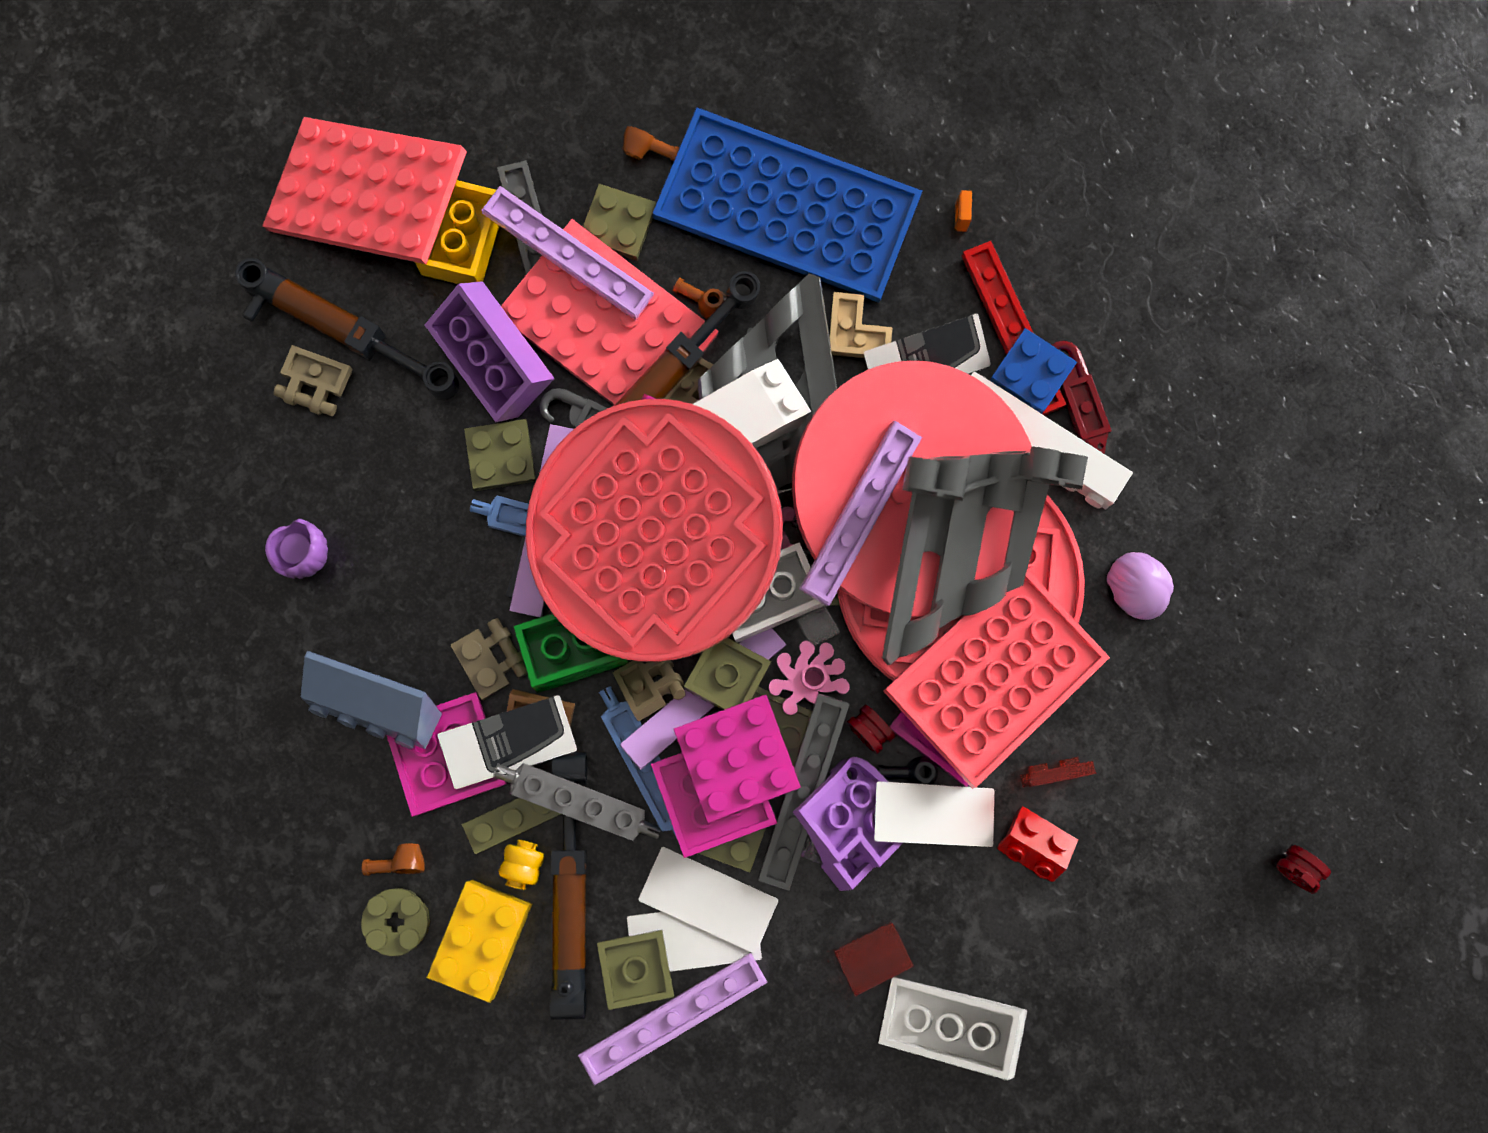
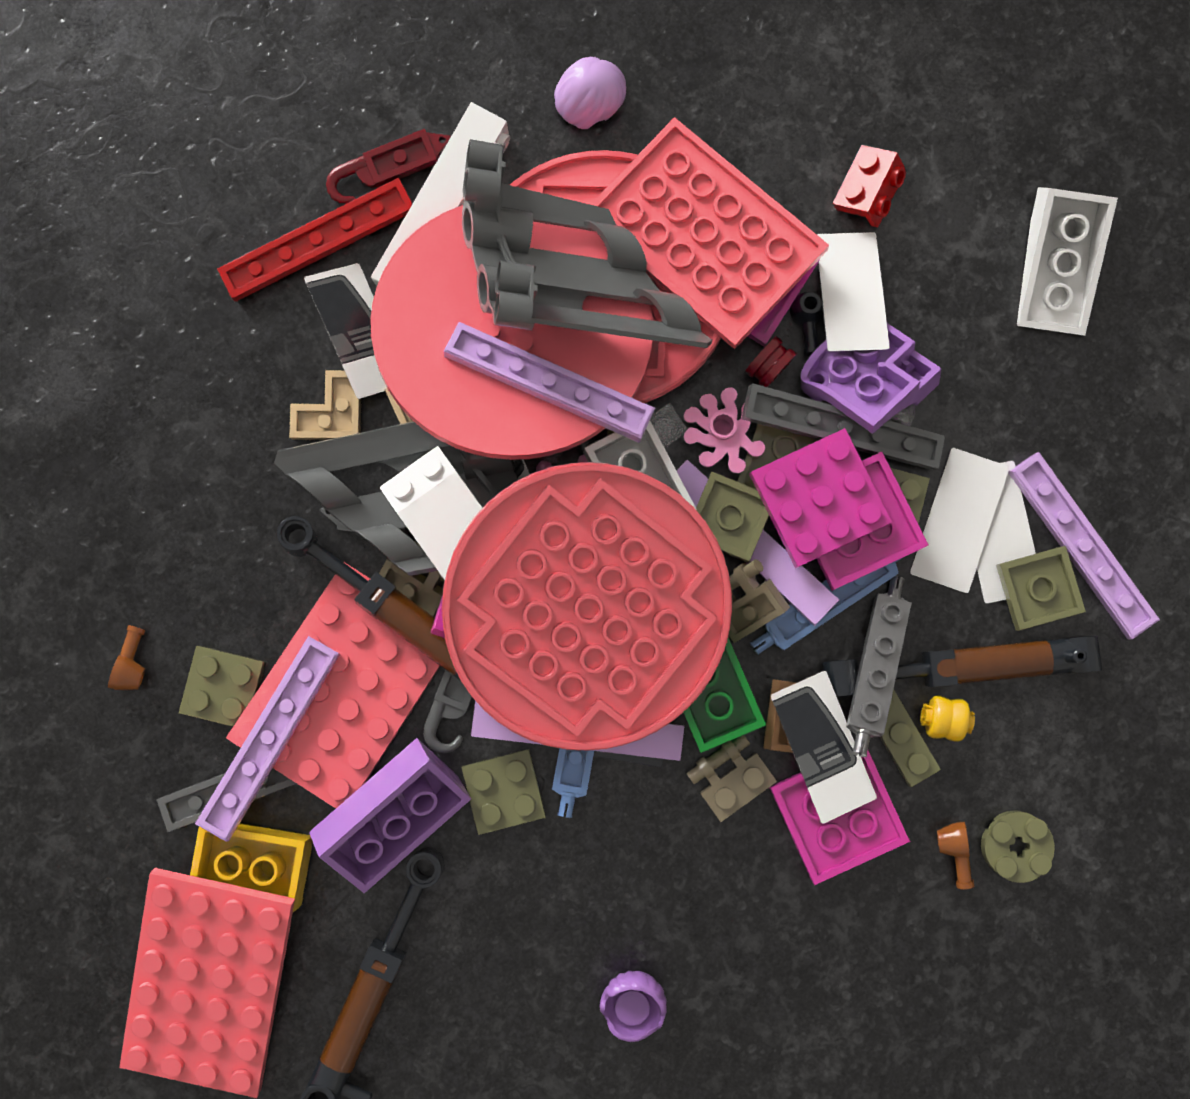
camera: 90 degrees left, 5 degrees up
dark tan plate [273,345,353,417] -> none
sand blue slope [301,651,442,749] -> none
yellow brick [427,880,532,1002] -> none
blue plate [652,108,922,303] -> none
dark orange bar [673,278,727,319] -> none
clear red plate [834,922,914,996] -> none
orange tile [955,190,972,232] -> none
blue plate [990,328,1077,414] -> none
clear red plate [1020,757,1096,787] -> none

